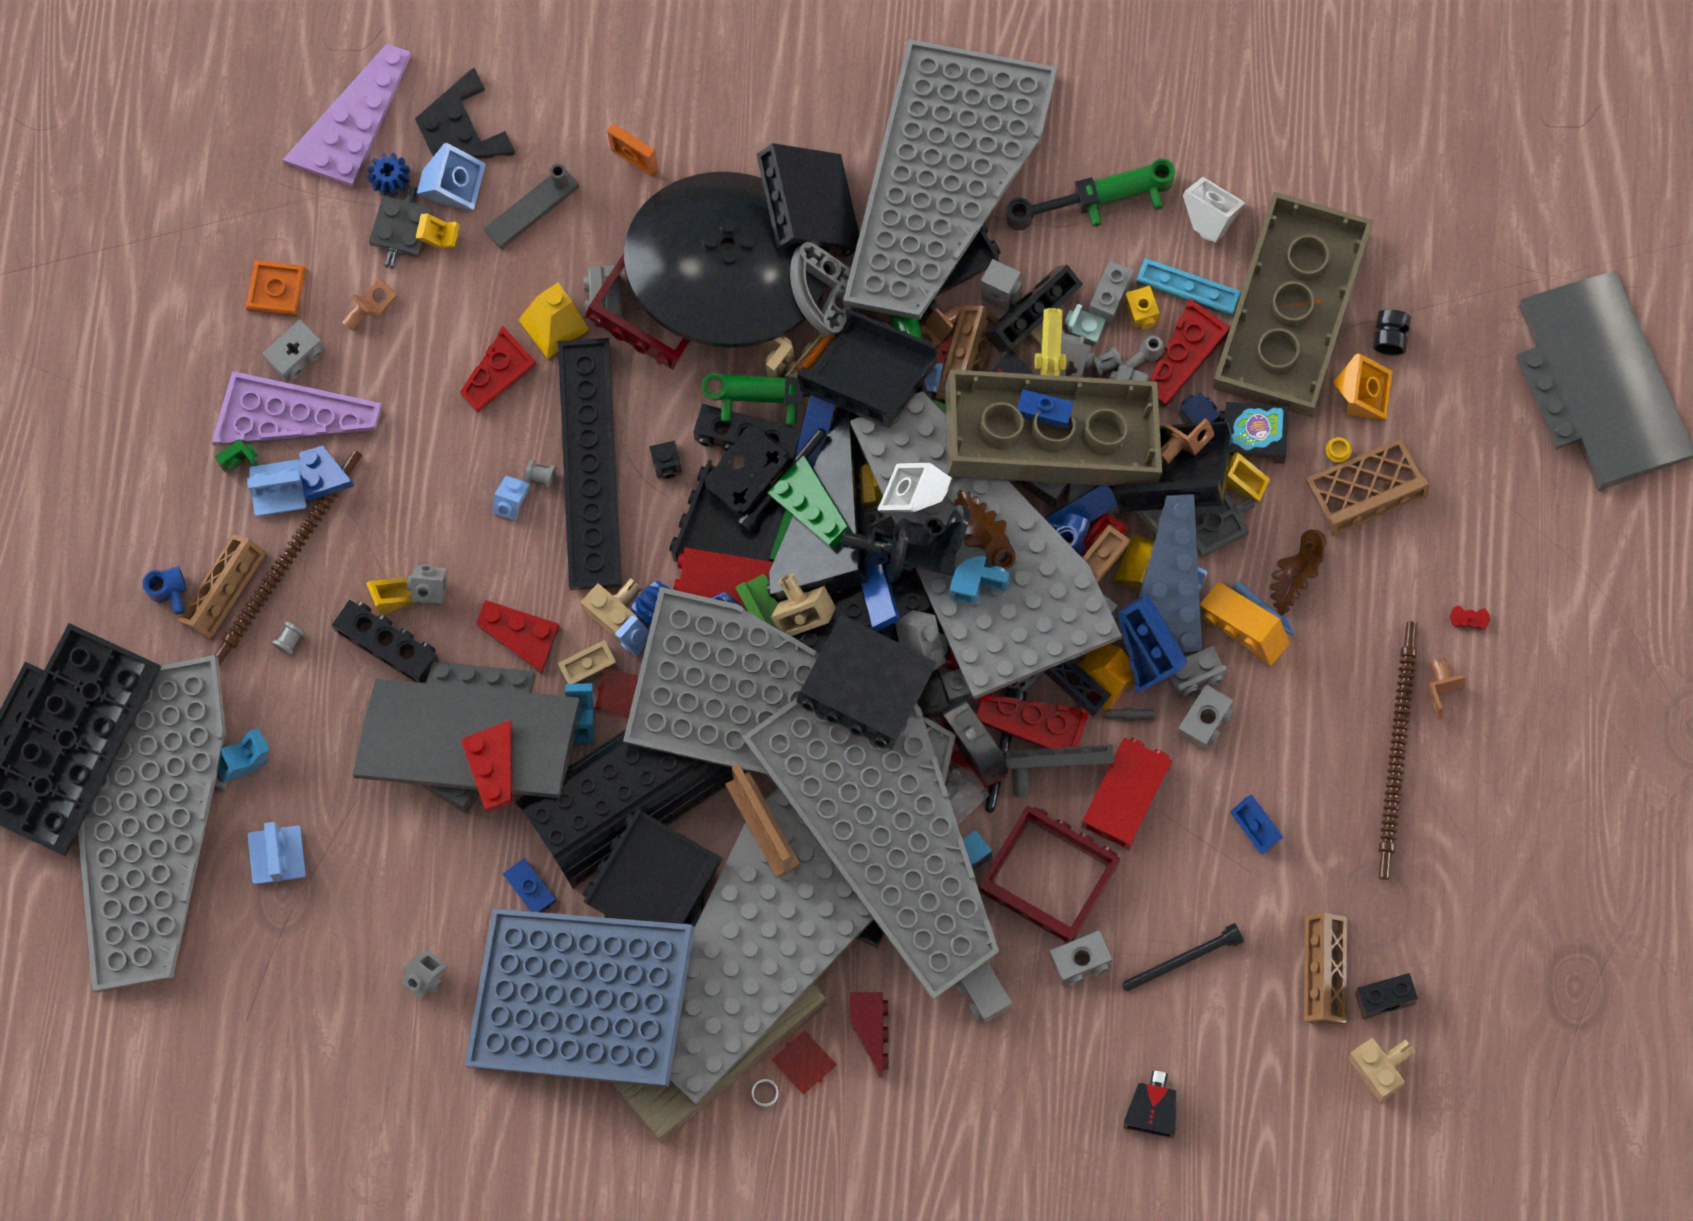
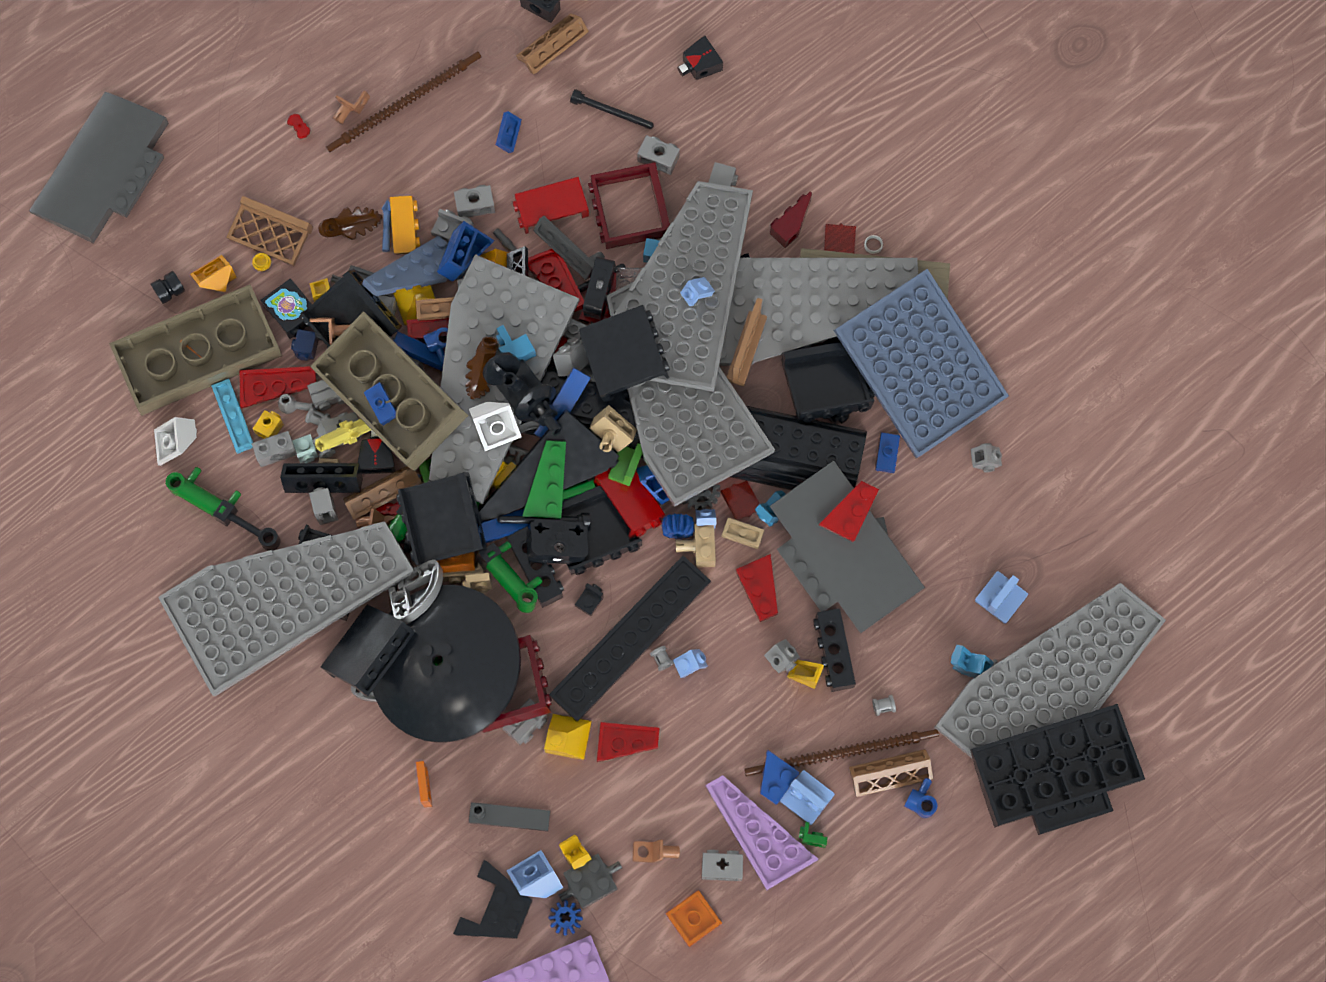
camera: 140 degrees left, 0 degrees up
none -> light blue bracket [680,277,715,306]

